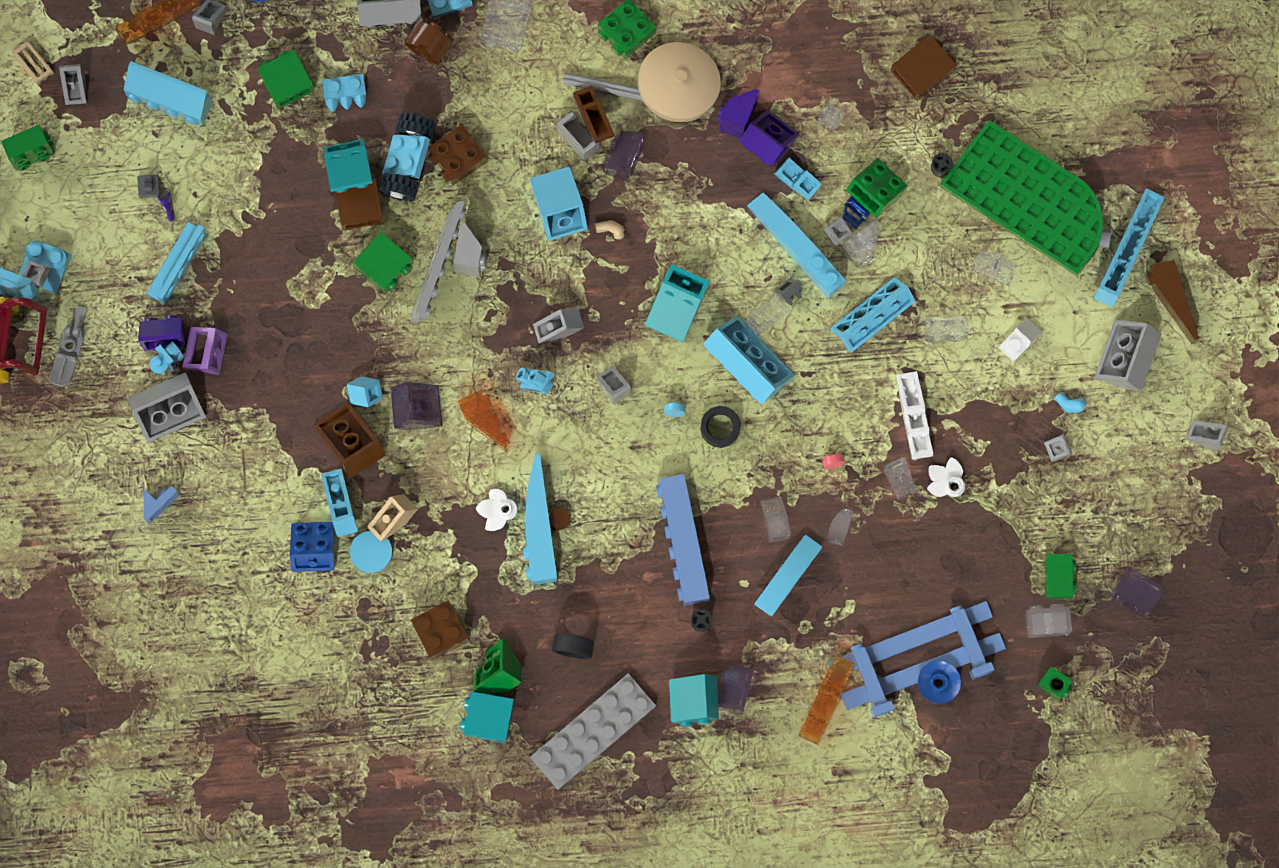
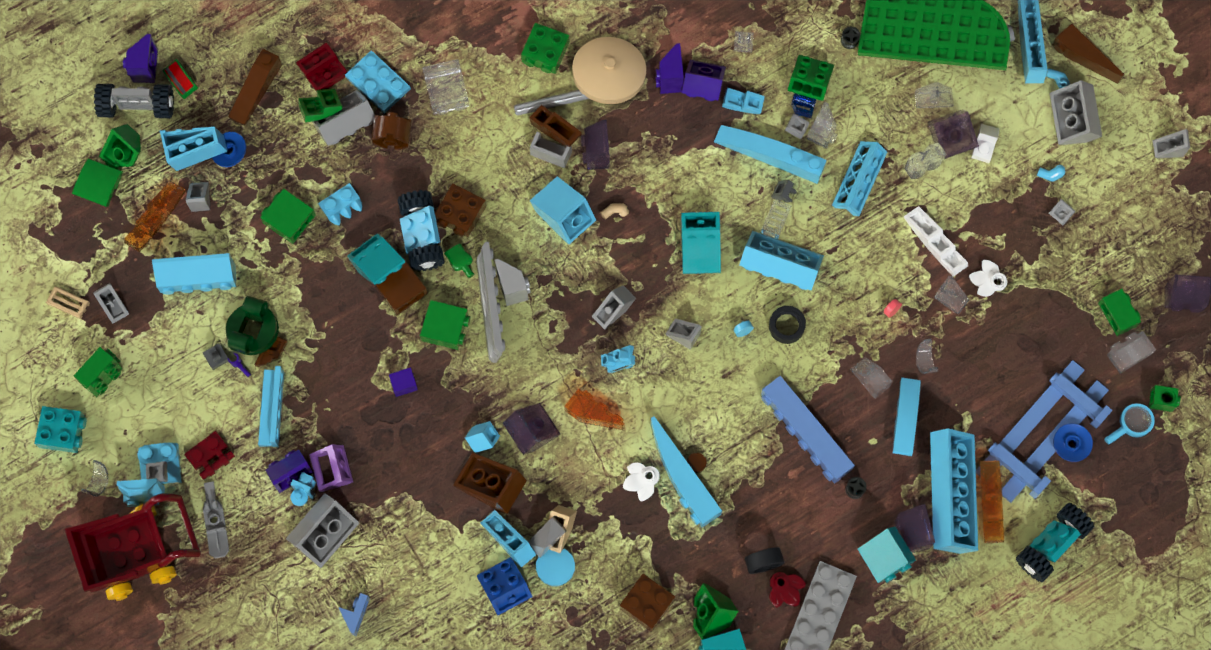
camera: 25 degrees left, 5 degrees down
none -> dark red plate [184,431,235,480]
none -> dark green piece [226,296,279,355]
none -> reddish brown tile [254,337,288,367]
none -> dark purple panel [389,367,418,397]
none -> green piece [444,244,475,279]
none -> light grey slope [528,516,567,558]
none -> dark red plate [769,572,806,608]
none -> slope [927,110,979,159]
none -> medium azure brick [930,428,978,554]
none -> plate [1016,503,1095,583]
none -> medium azure arm [1046,68,1070,89]
none -> piece [1104,403,1154,445]

